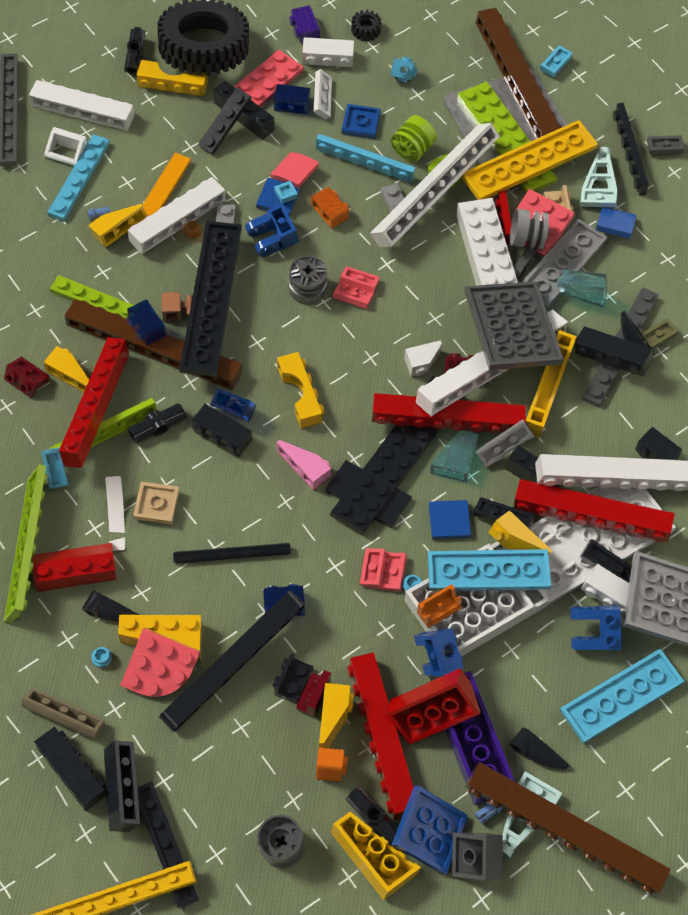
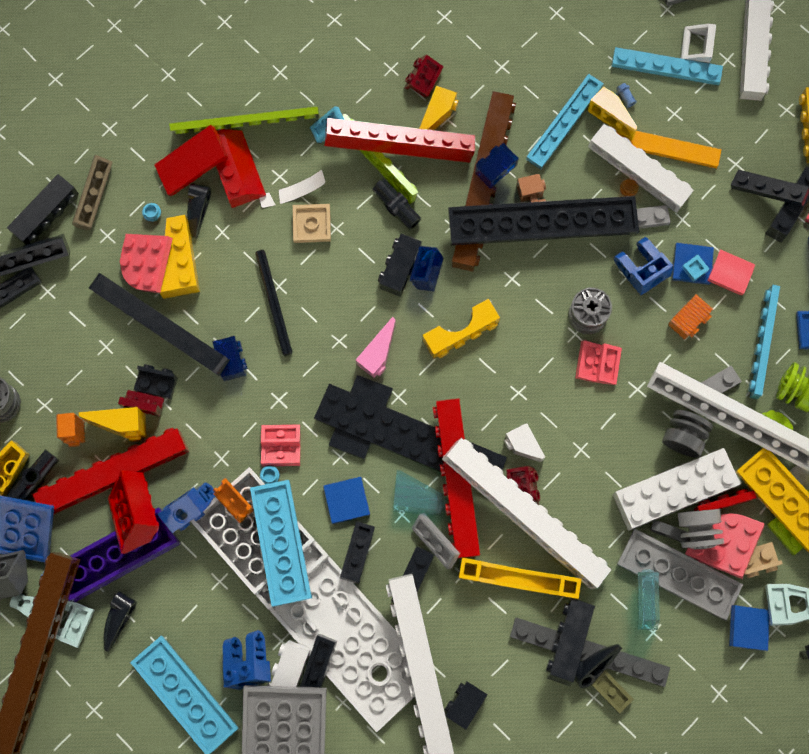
camera: 85 degrees right, 15 degrees up
lime plate [50,275,156,327] -> none
dark grey plate [464,281,564,370] -> none
yellow slope [488,511,552,556] -> none
red brick [514,479,675,542] -> none
none -> red tile [154,125,228,197]
none -> medium azure plate [526,74,604,169]
none -> dark grey wheel [662,410,713,458]

